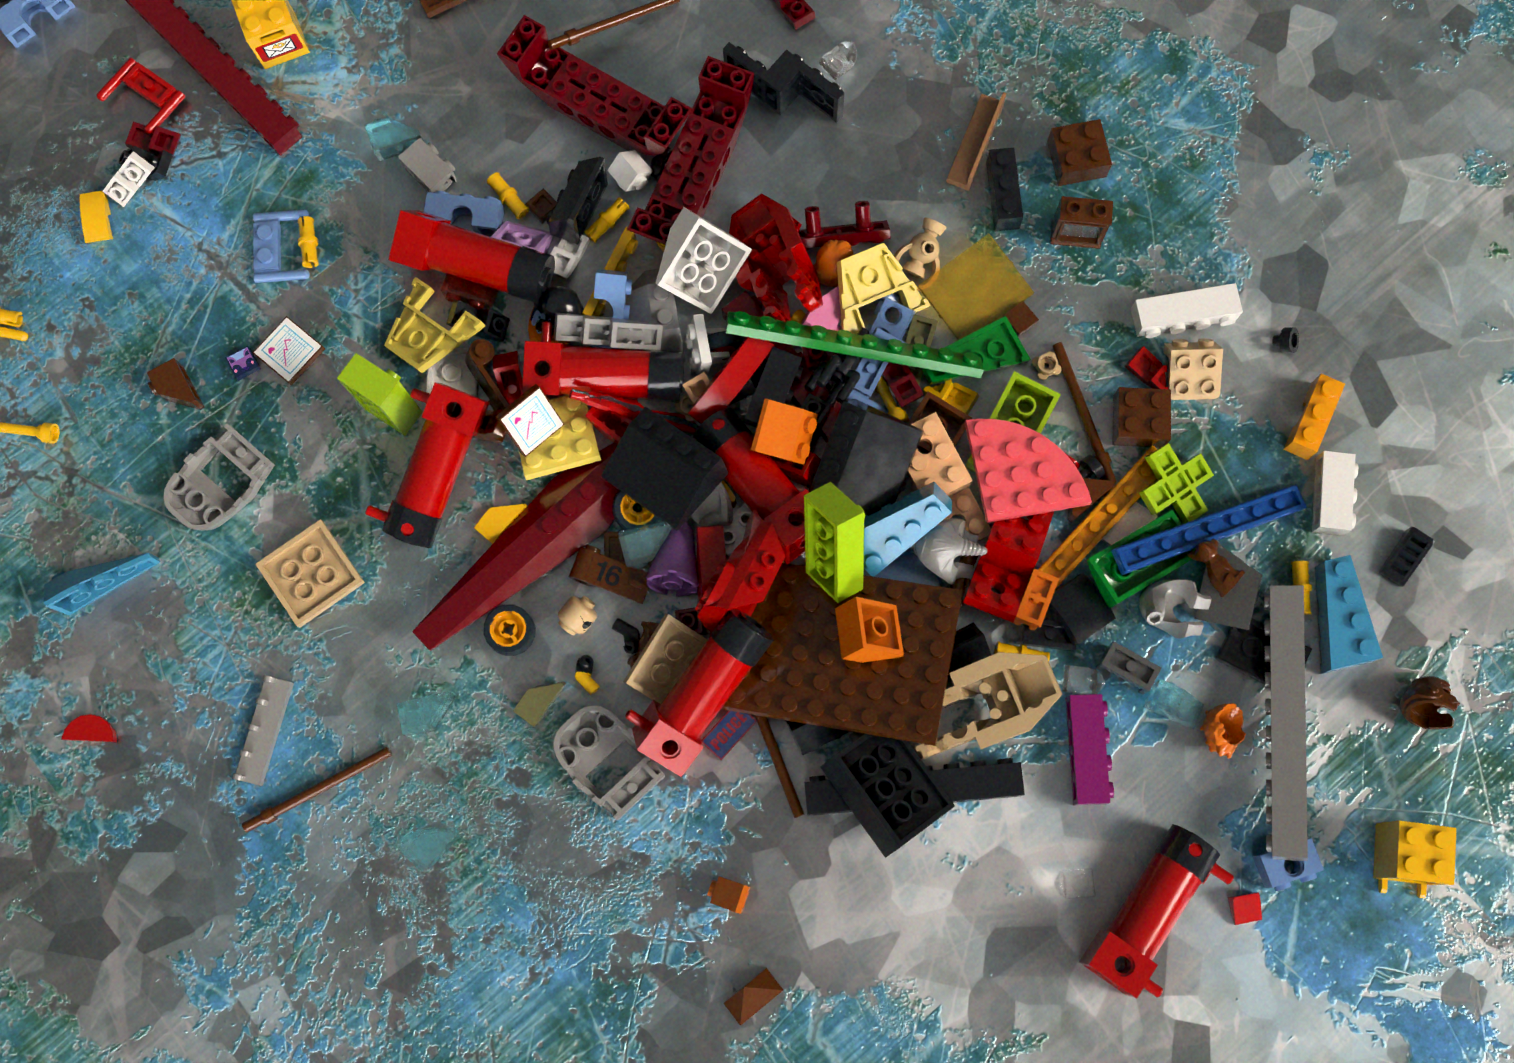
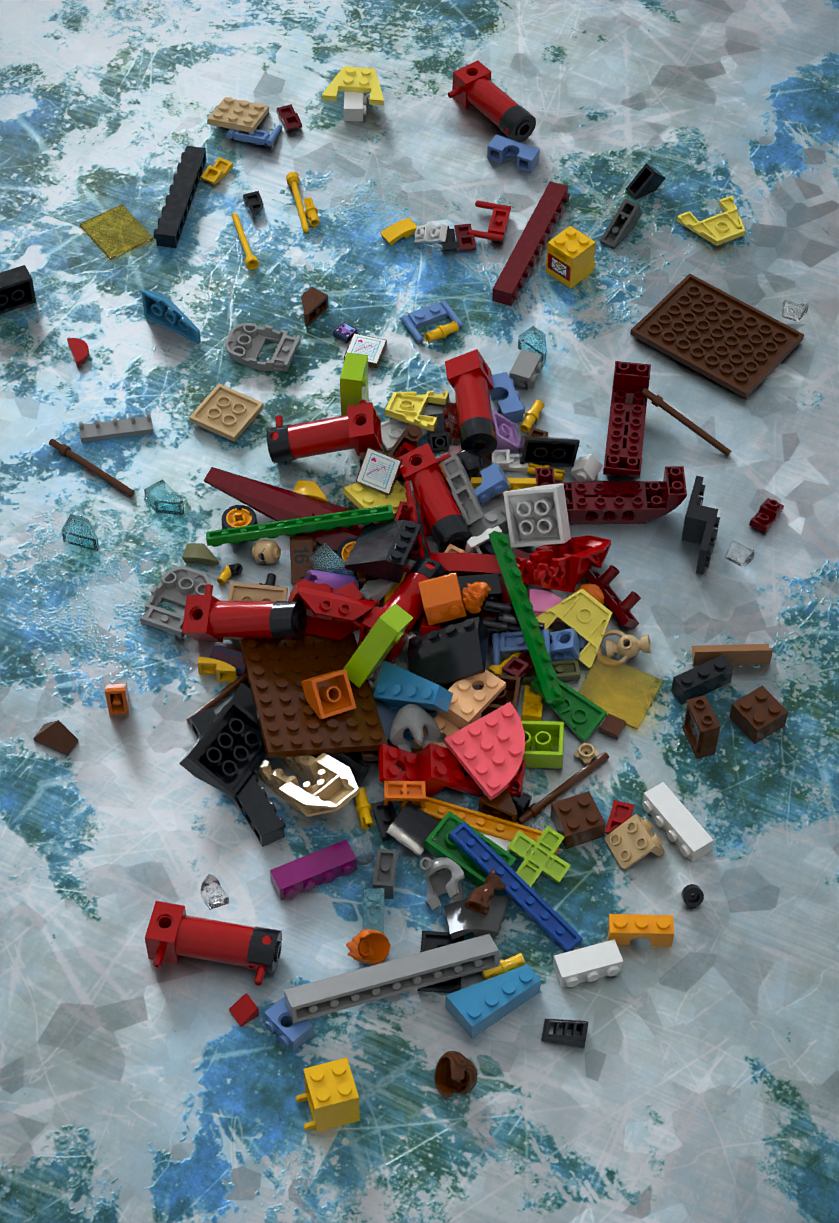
camera: 60 degrees right, 25 degrees down
none -> yellow slope [197,657,237,682]
none -> green plate [206,505,394,547]
none -> orange hair [462,582,491,614]

